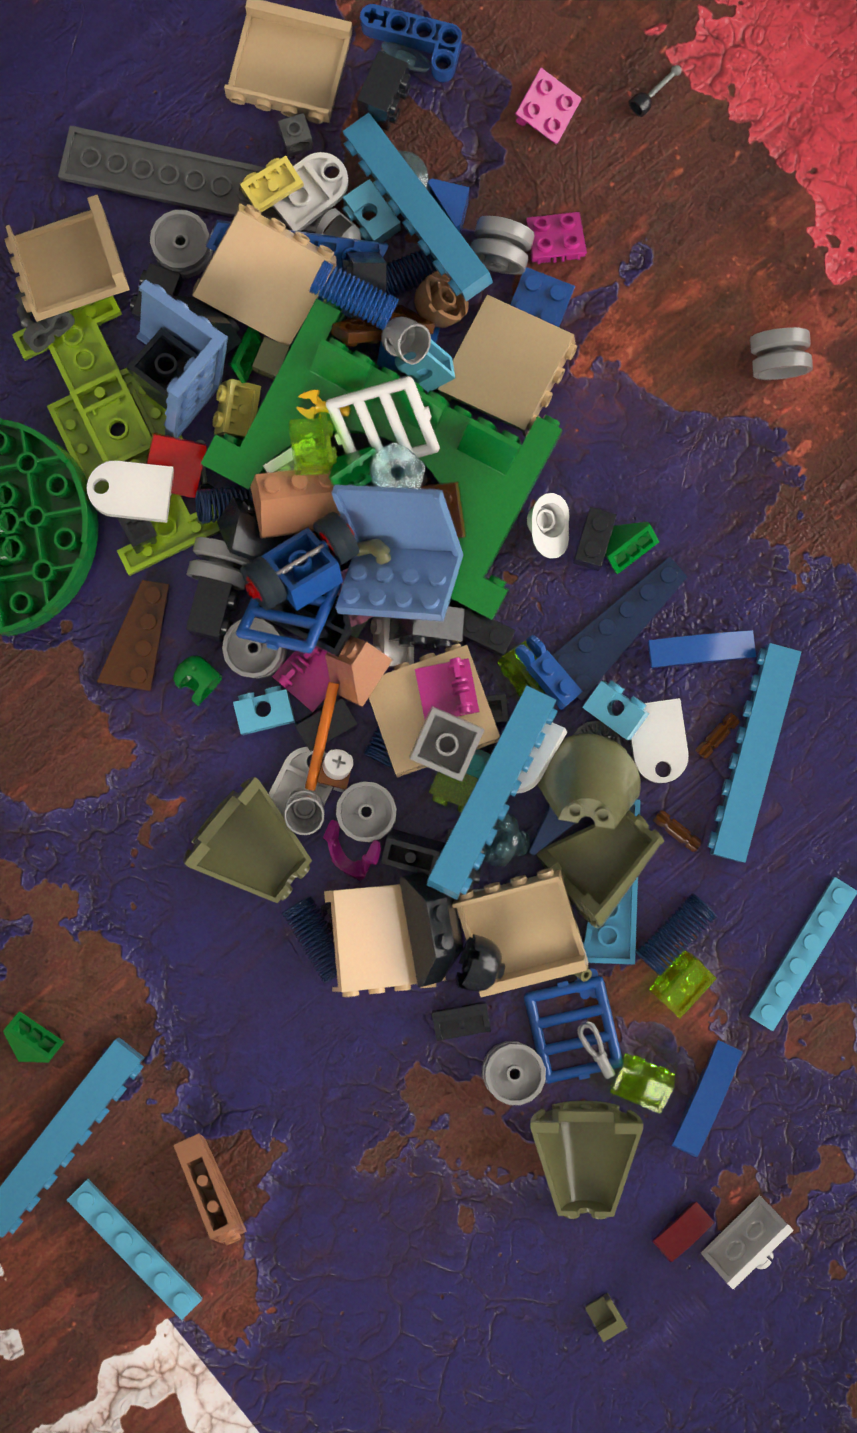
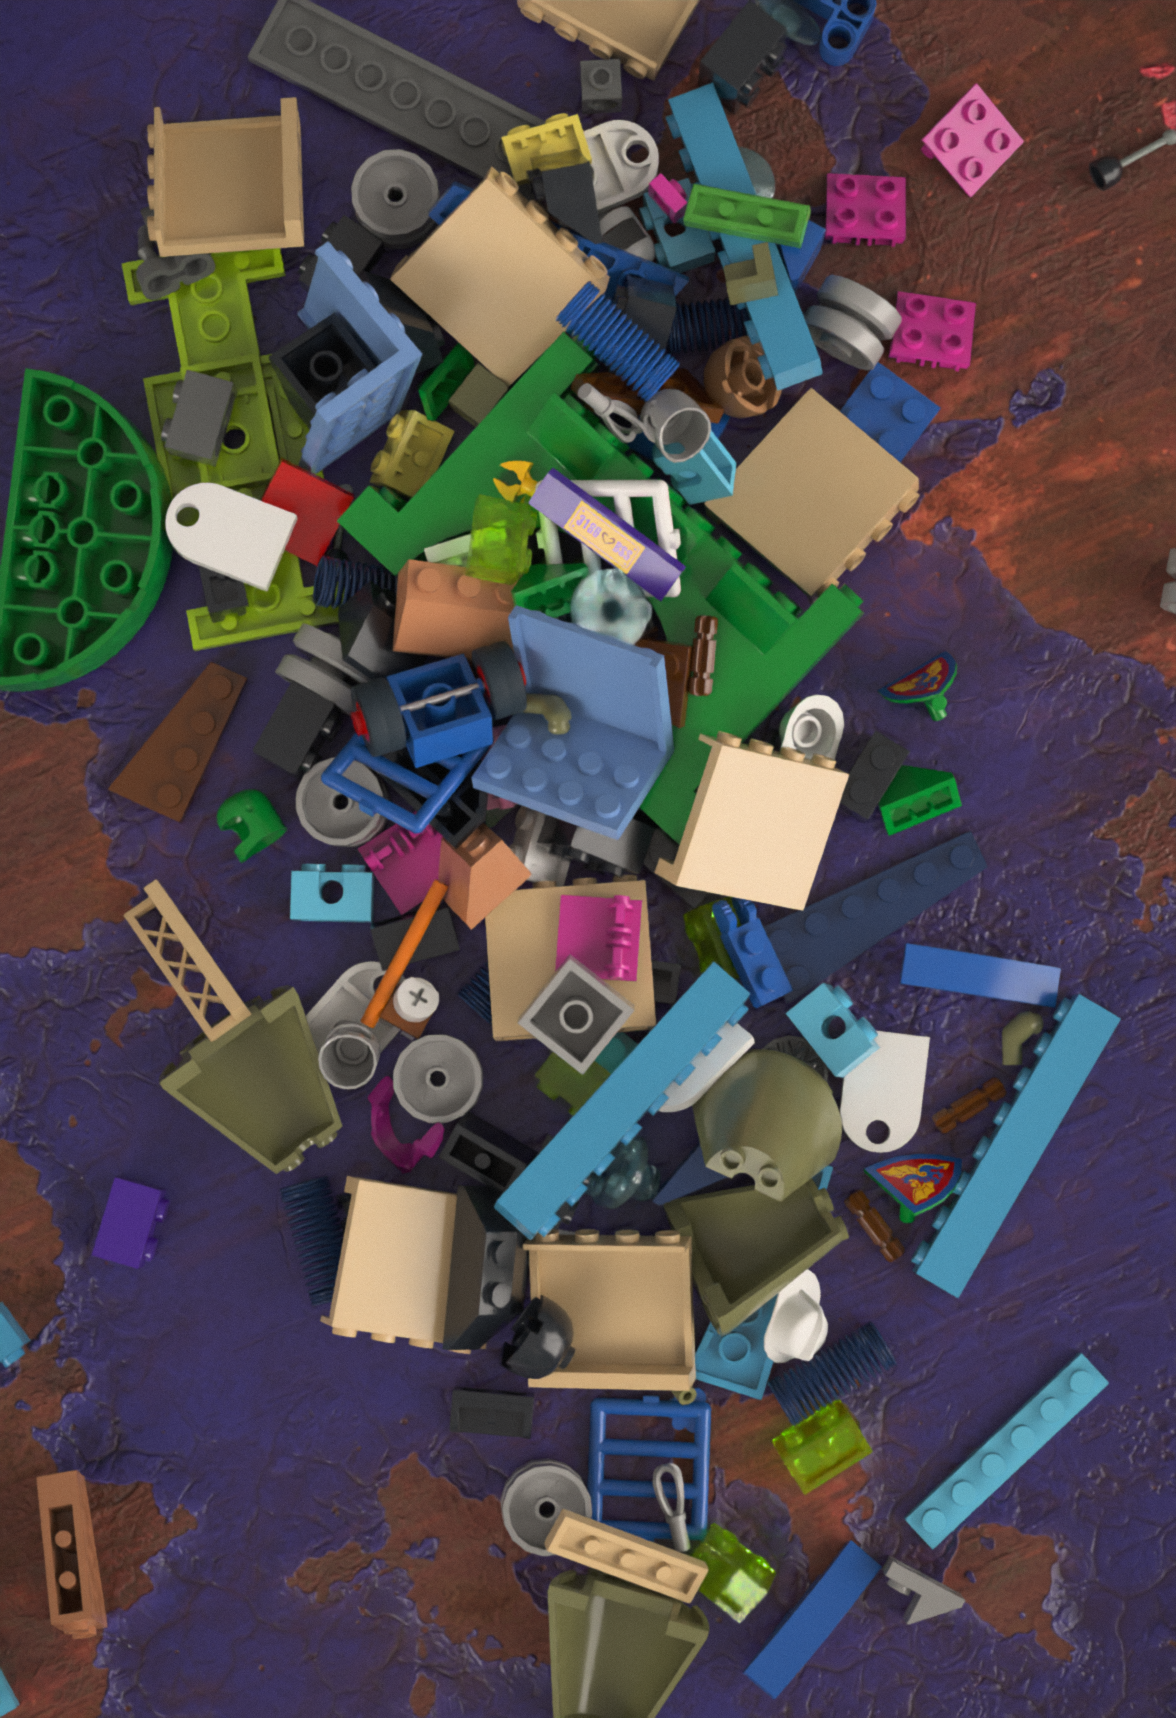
camera: 20 degrees right, 0 degrees up
none -> dark purple brick [91,1176,170,1269]
none -> tan fence [123,879,252,1042]
none -> dark grey brick [161,370,238,467]
none -> black slope [526,149,603,244]
none -> tile [528,468,686,602]
none -> tan plate [544,1509,709,1604]
none -> light grey piece [578,383,644,443]
none -> dark pink plate [648,173,688,224]
none -> tan panel [655,731,849,911]
none -> bright green tile [683,184,811,248]
none -> reddish brown axle [689,615,718,696]
none -> olive panel [724,242,778,305]
none -> white piece [764,1269,828,1363]
none -> dark pink hinge [824,173,906,247]
none -> shield [864,1154,962,1223]
none -> shield [877,651,957,721]
none -> light grey slope [882,1555,965,1624]
none -> olive arm [1002,1011,1044,1065]

